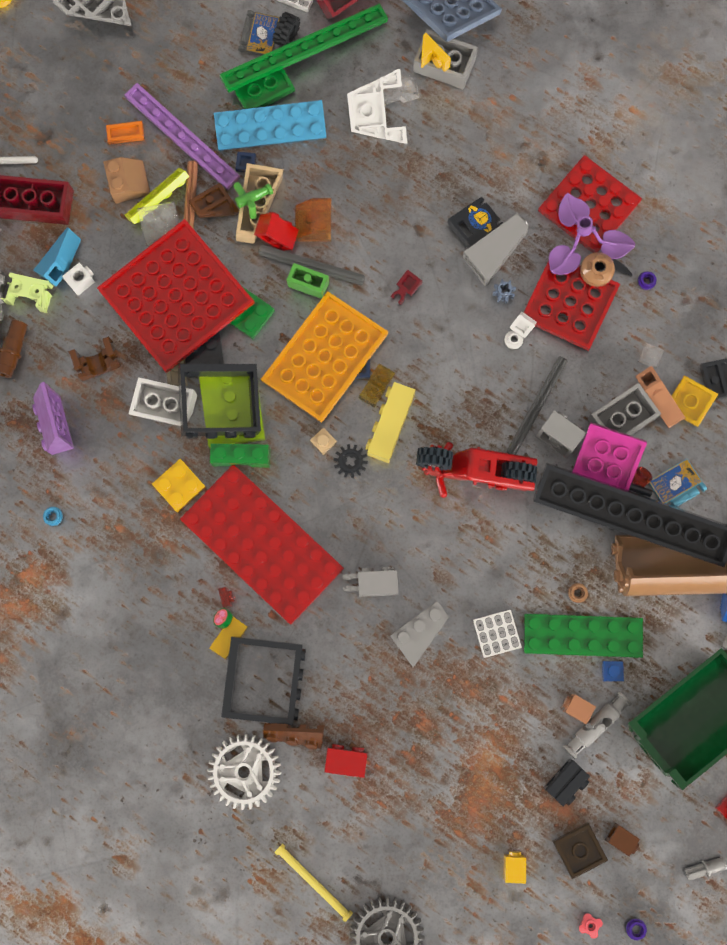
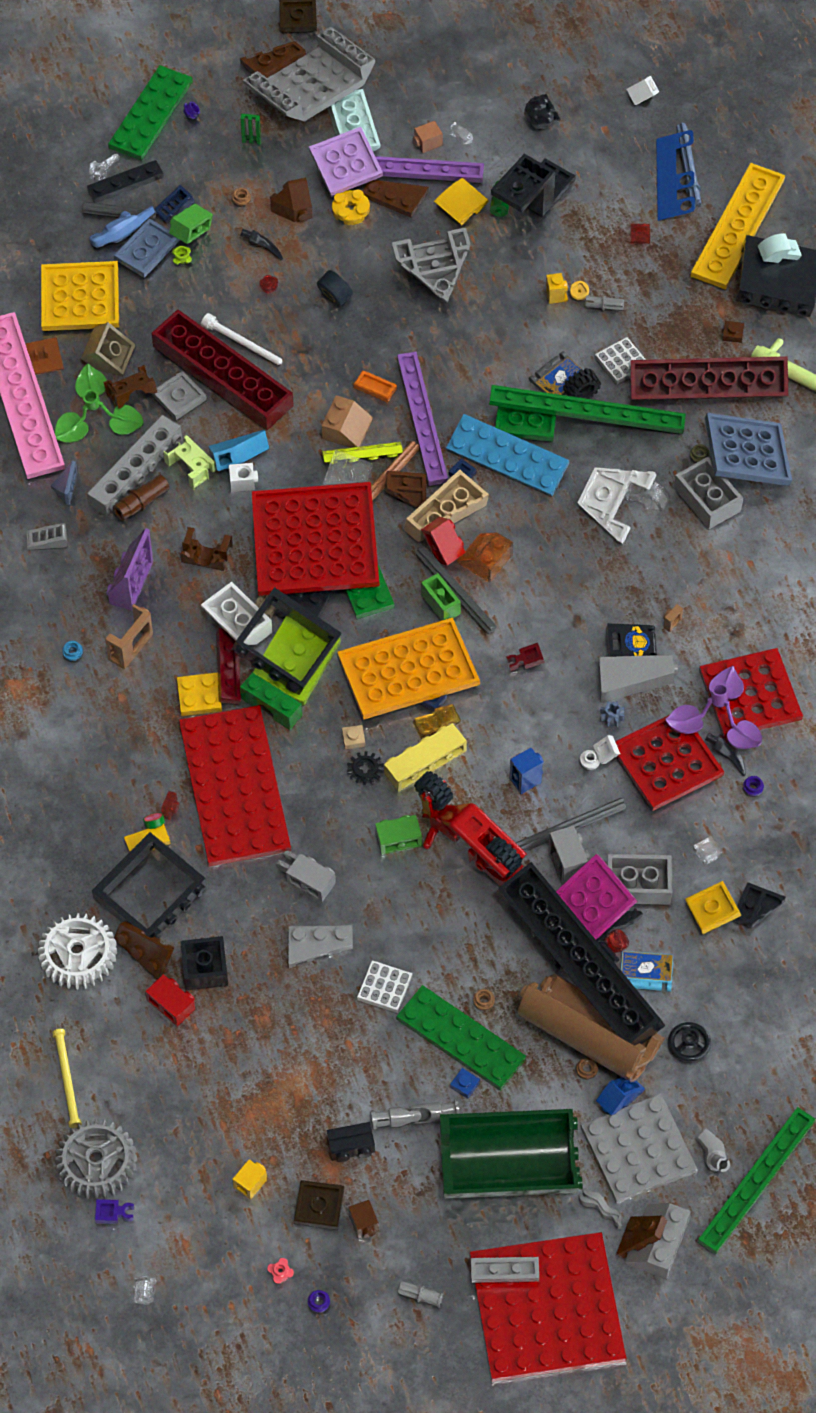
camera: 30 degrees right, 20 degrees down
bright green piece [233,182,273,219] -> none
yellow slope [421,33,451,72] -> none
nougat brick [562,694,596,724] -> none
medium nougat piece [580,252,615,287] -> none
nougat slope [635,366,685,428] -> none
none -> medium nougat window [105,604,153,670]
none -> black brick [180,936,228,990]
none -> dark red plate [216,628,241,705]
none -> black wheel [317,270,353,306]
none -> bright green brick [375,815,422,855]
none -> blue brick [509,748,544,794]
none -> medium nougat plate [576,1058,598,1079]
none -> medium nougat plate [663,604,683,632]
none -> olive plate [690,444,710,463]

